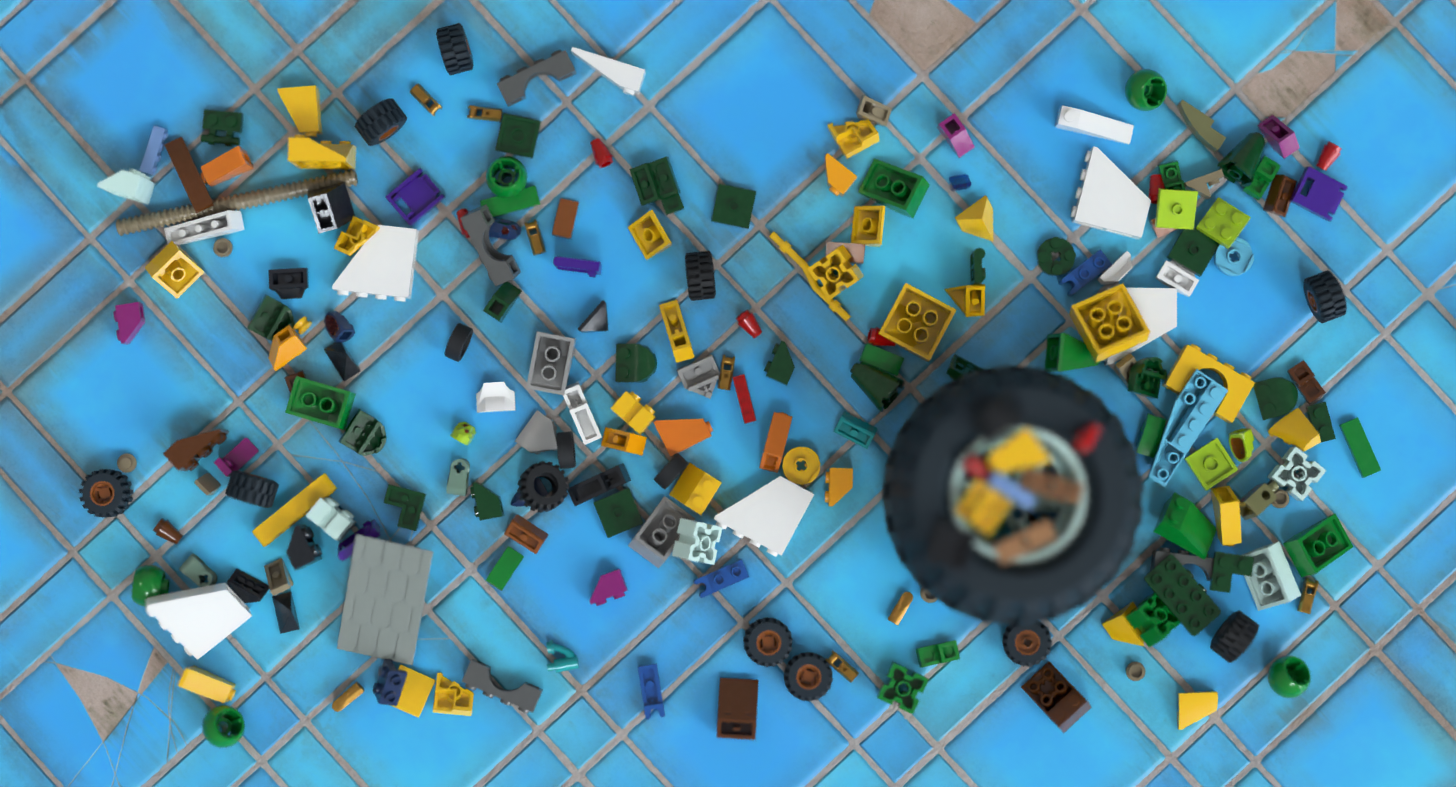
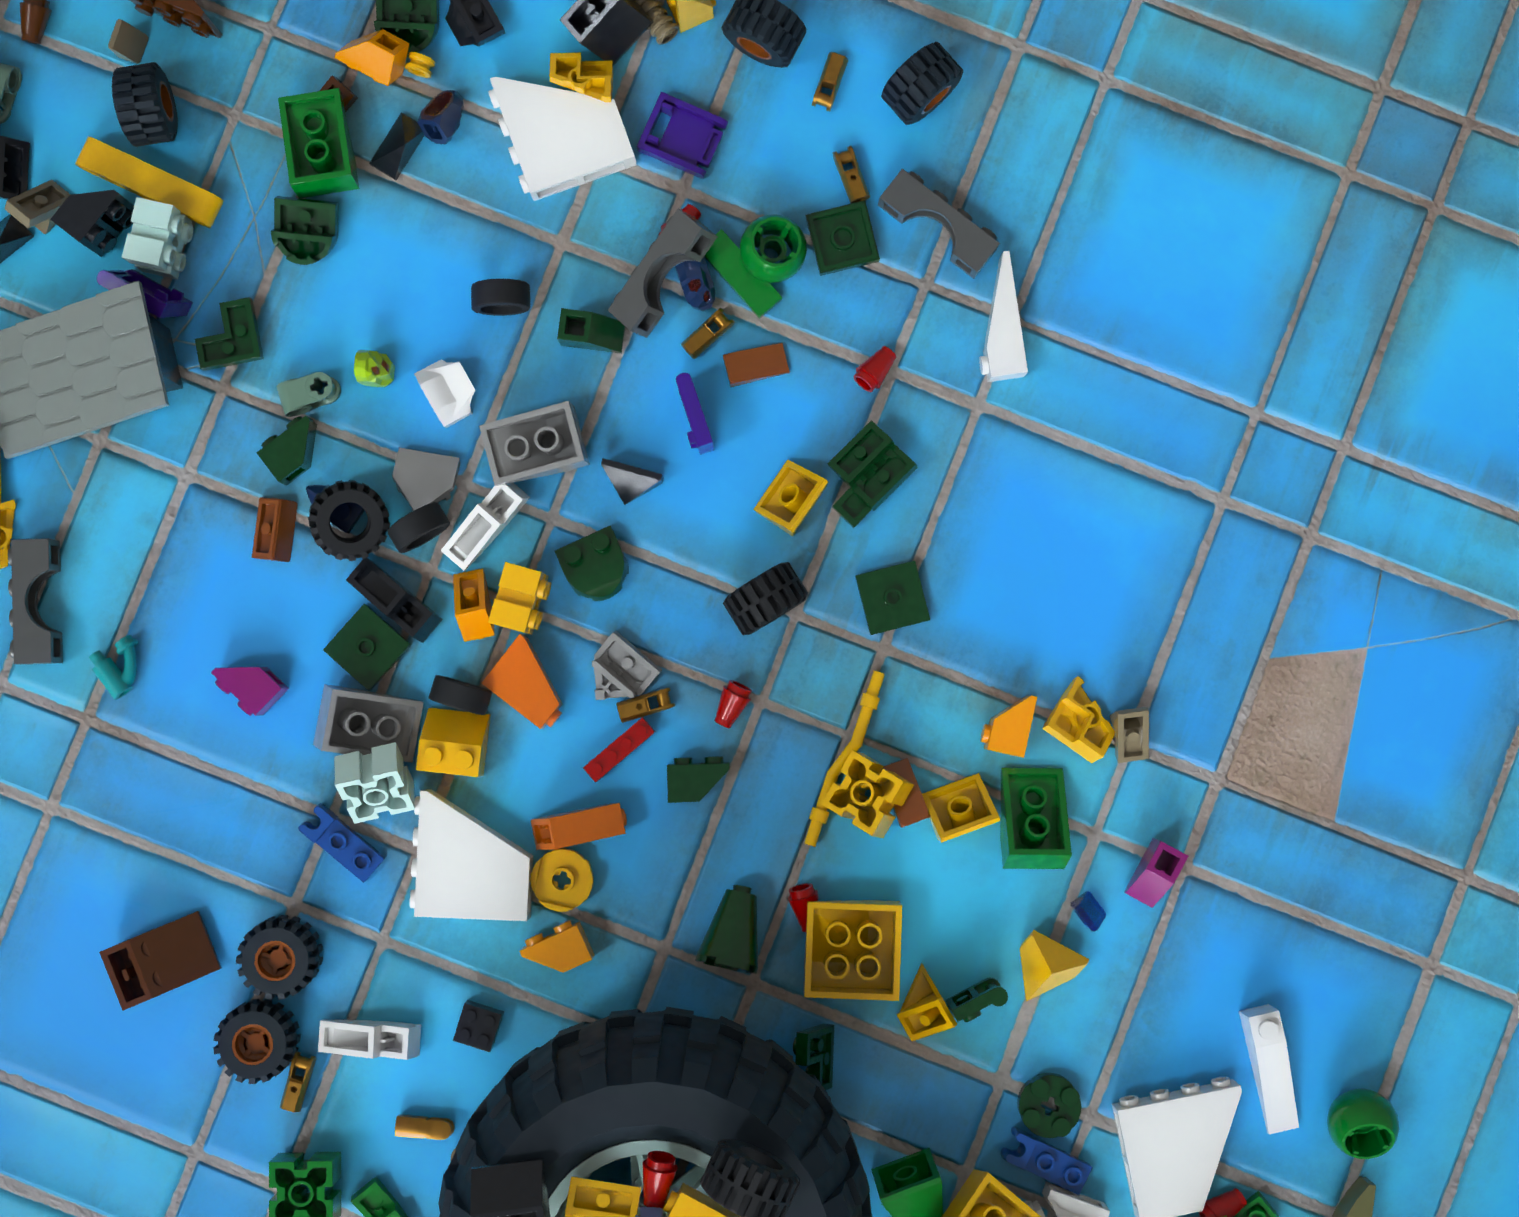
camera: 60 degrees right, 0 degrees up
magenta bracket [213,438,259,477] -> none
green slope [486,546,524,591] -> none
blue plate [638,663,665,720] -> none
yellow slope [659,300,695,363] -> none
teal slope [833,411,877,449] -> none
green slope [859,343,904,376] -> none
none -> white slope [318,1020,421,1060]
none -> black piece [453,1000,504,1052]

